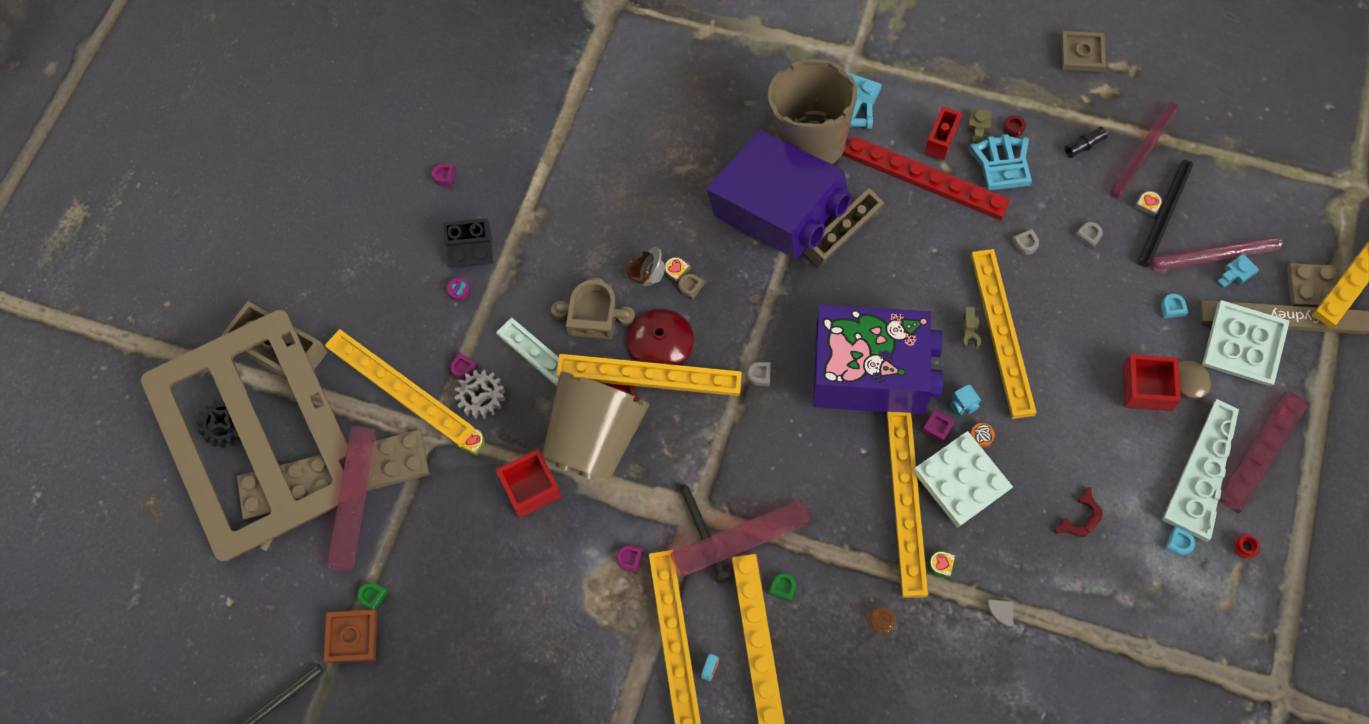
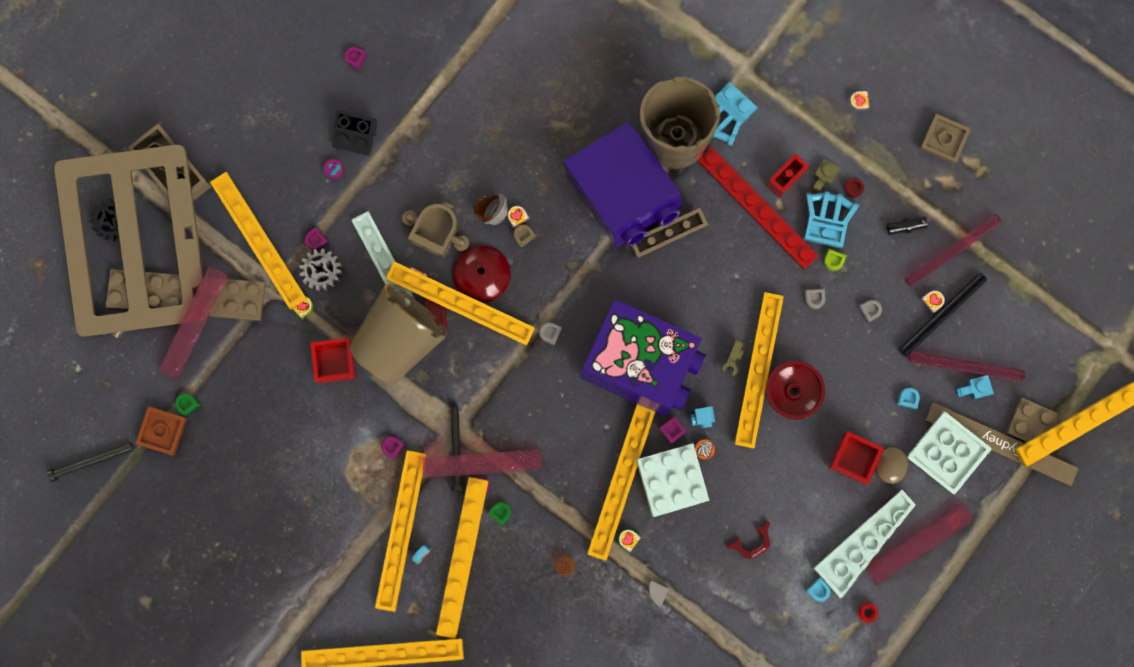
camera: 15 degrees right, 15 degrees up
none -> dark red dish [766,361,825,420]
none -> lime tile [824,249,847,271]
none -> tile [849,90,870,111]

